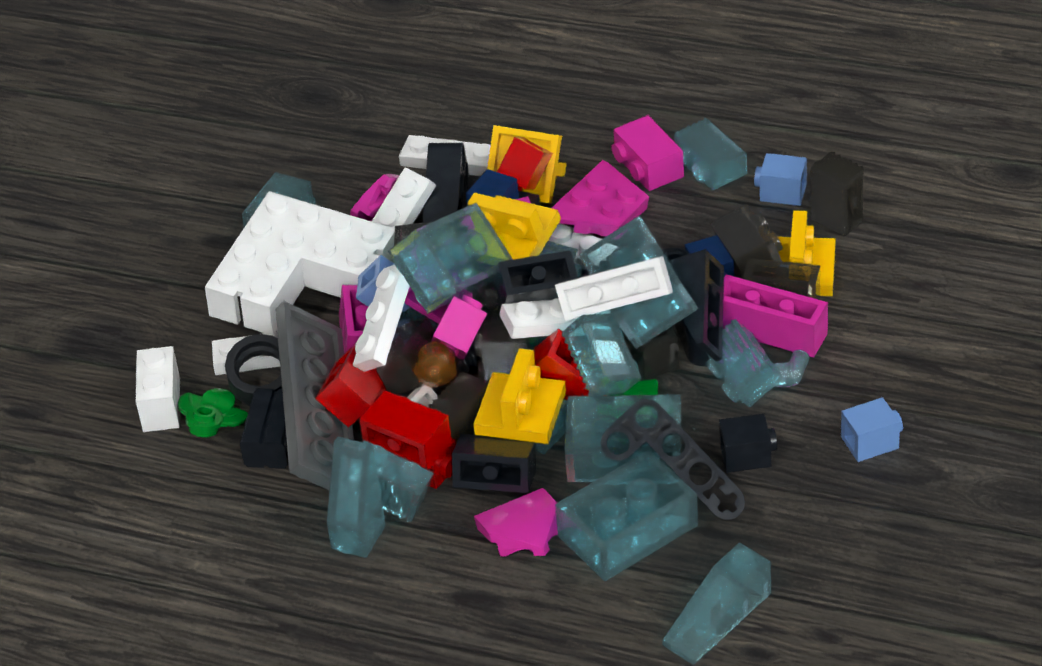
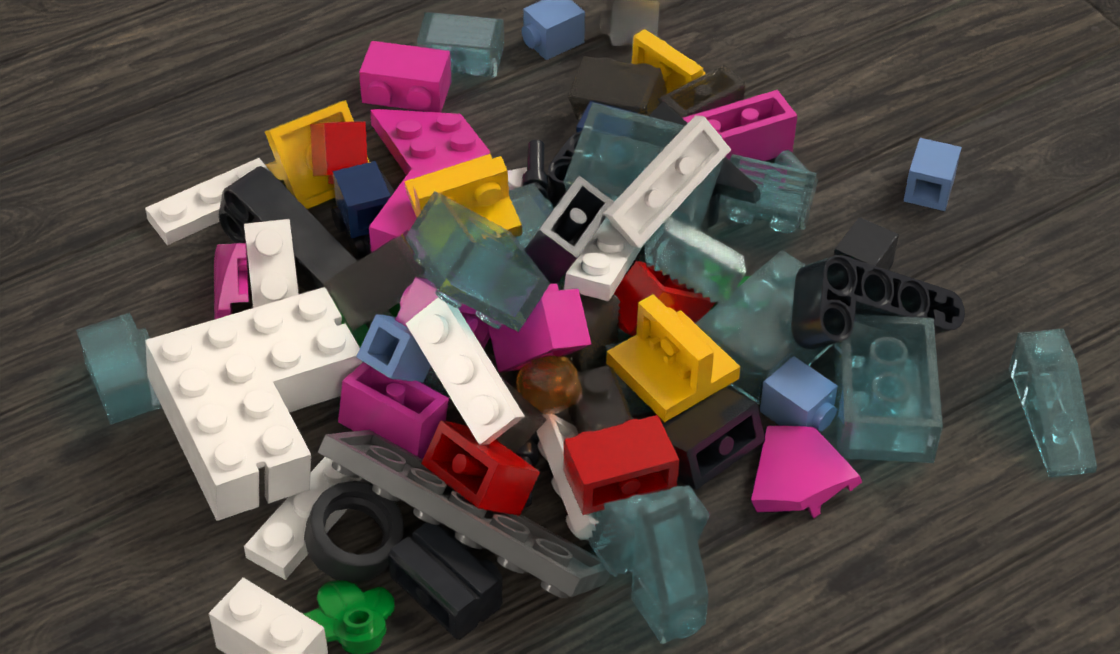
camera: 55 degrees left, 5 degrees up
none -> medium blue brick [760,356,838,431]

